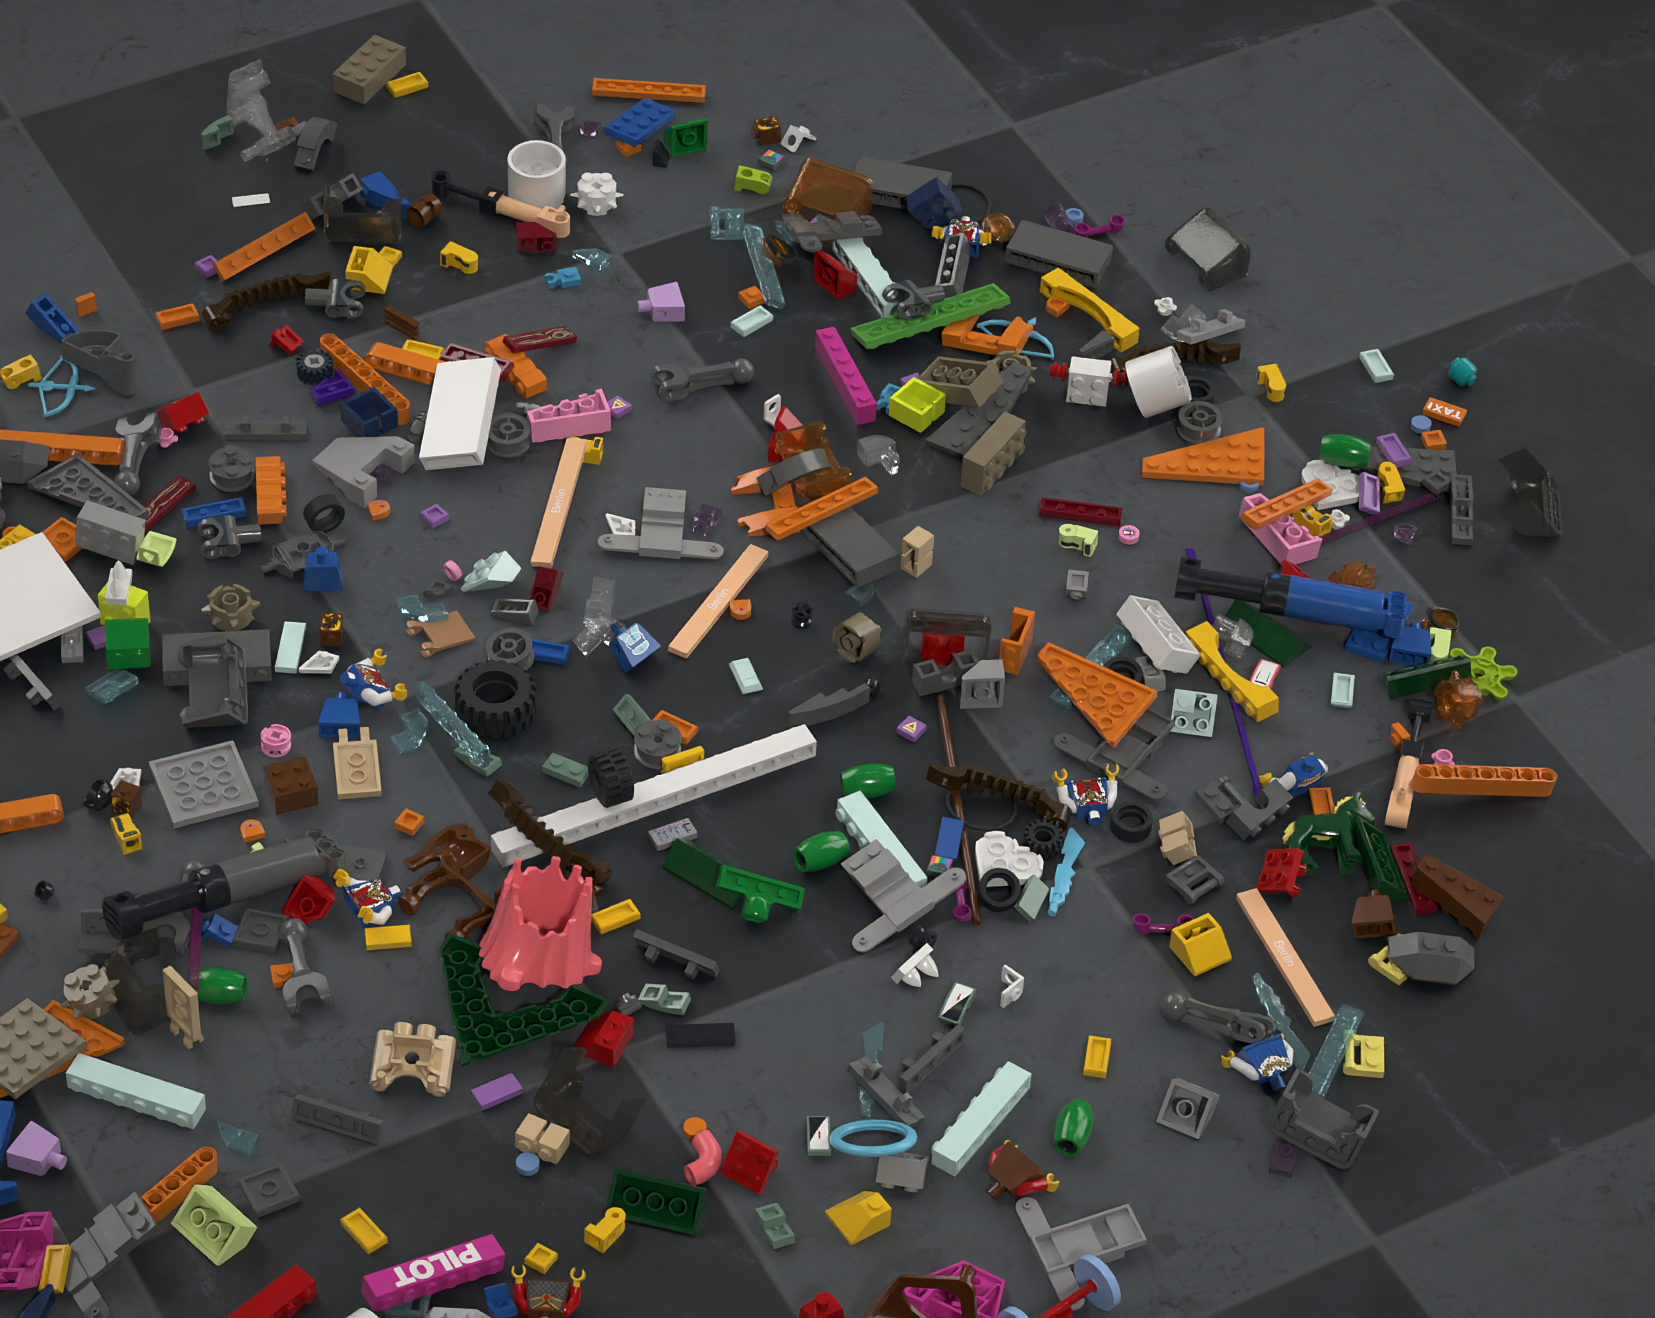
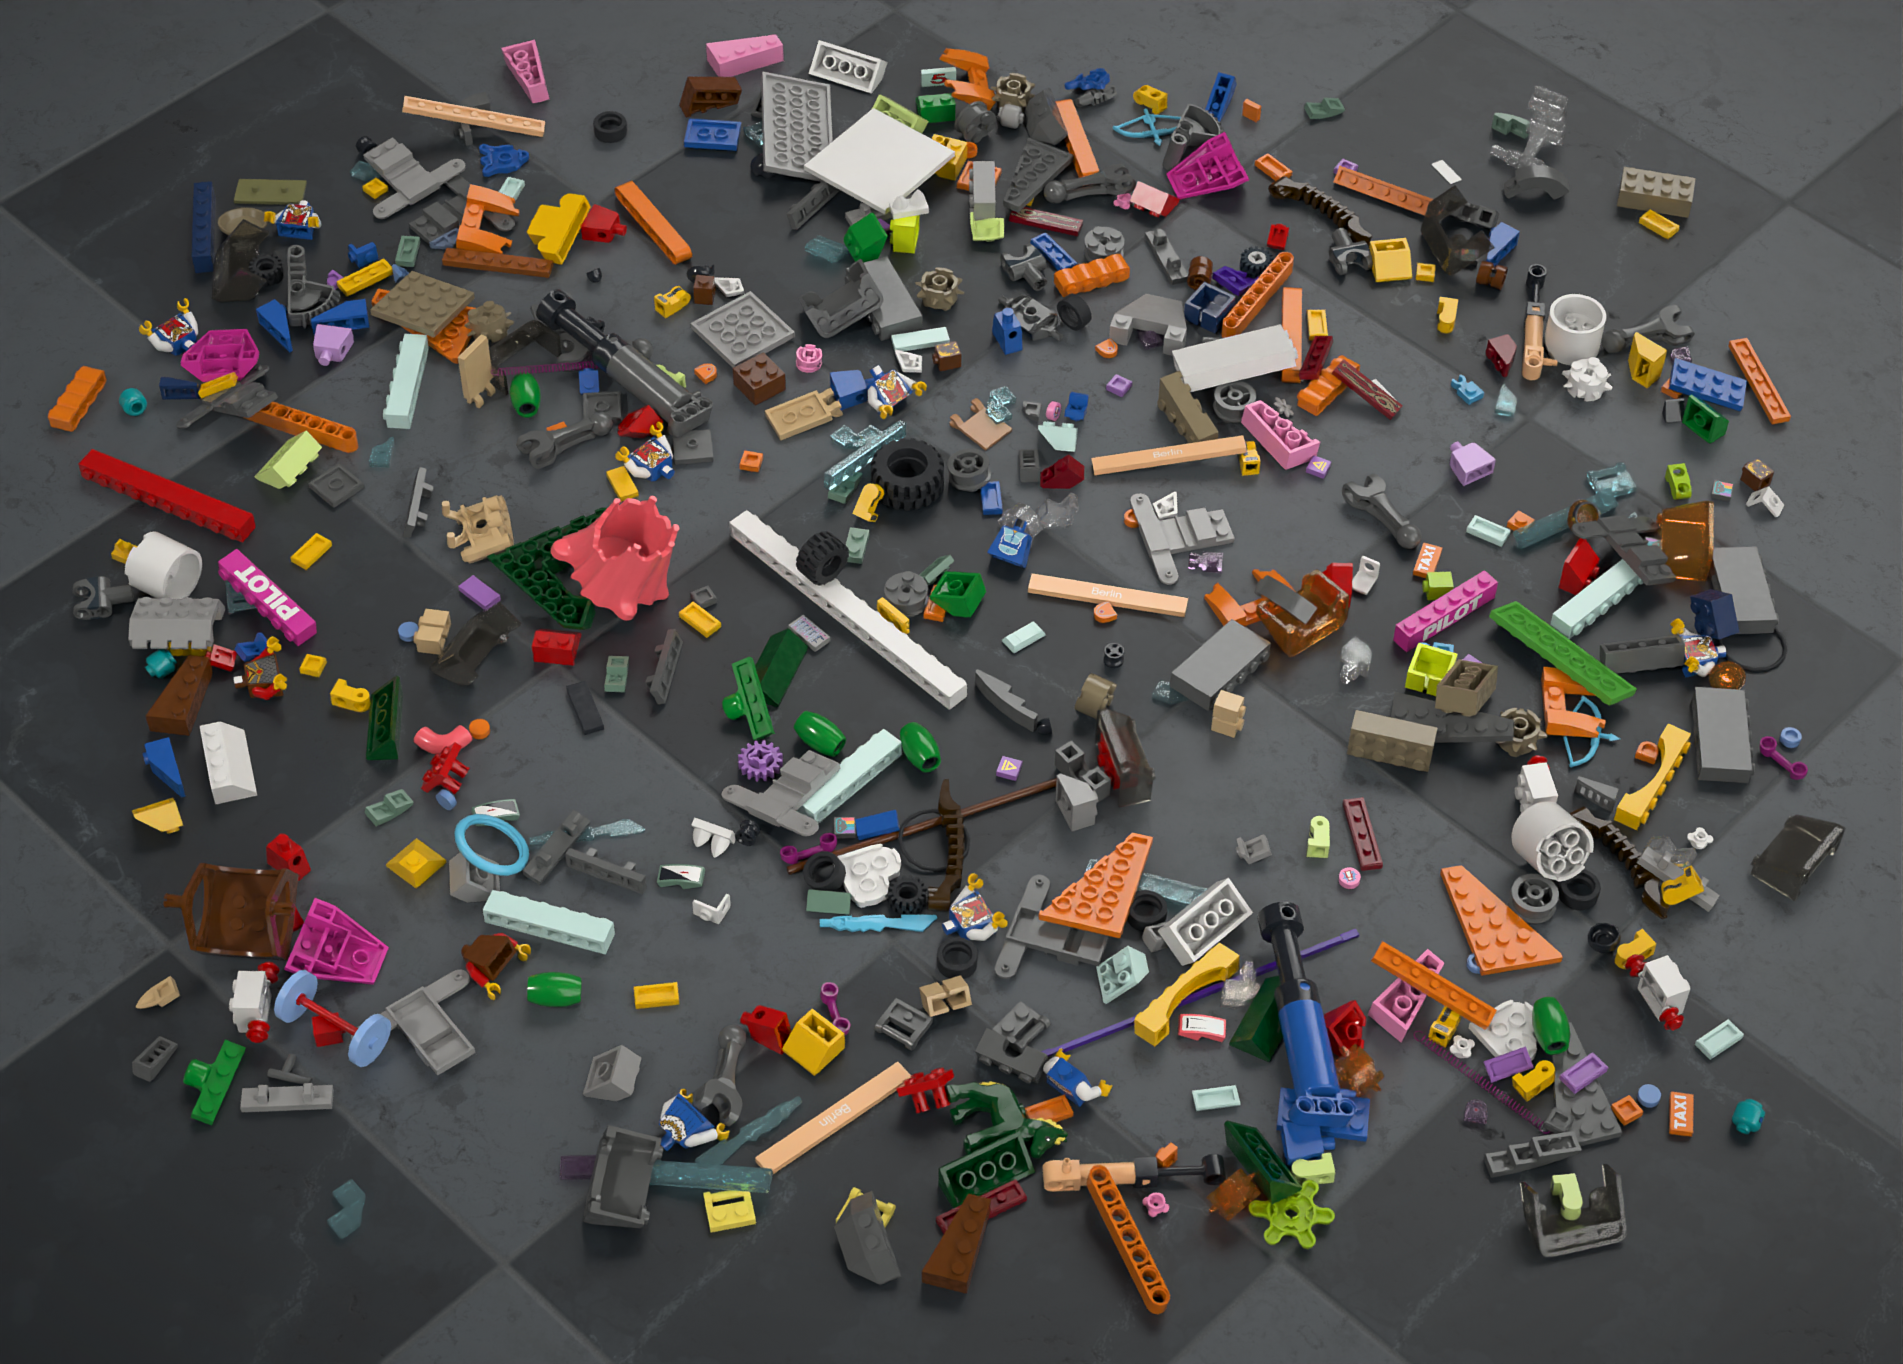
camera: 75 degrees right, 5 degrees up
dark orange slope [274,117,300,132] -> none
reddish brown tile [384,305,419,340] -> none
reddish brown animal [398,824,603,939] -> none
dark brown piece [488,778,612,885] -> none
dark grey plate [615,992,642,1016] -> none
orange plate [766,477,878,541] -> none
dark grey connector [882,280,945,319] -> none
orange panel [999,607,1035,675] -> none
clear purple plate [1044,201,1074,233] -> none
reddish brown torso [1352,890,1397,939] -> none
clear orange piece [1422,607,1460,639] -> none
none -> medium blue tile [436,790,457,810]
none -> medium lavender gear [738,740,783,782]
none -> red torso [740,1005,792,1055]
none -> yellow leg [852,483,884,522]
none -> green slope [930,571,987,617]
none -> blue bracket [1064,392,1089,421]
none -> orange tile [1124,509,1139,528]
none -> dark tan wedge [1157,371,1218,444]
none -> dark pink wedge [1166,132,1249,199]
none -> reddish brown wheel [1187,256,1213,290]
none -> sand green slope [1304,98,1345,119]
none -> orange tile [1413,543,1443,578]
none -> lime brick [1422,572,1454,600]
none -> yellowish green leg [1551,1173,1583,1220]
none -> black hair [1588,923,1621,953]
none -> white brick [1625,954,1690,1030]
none -> yellow slope [1628,332,1667,389]
none -> yellow leg [1661,866,1704,905]

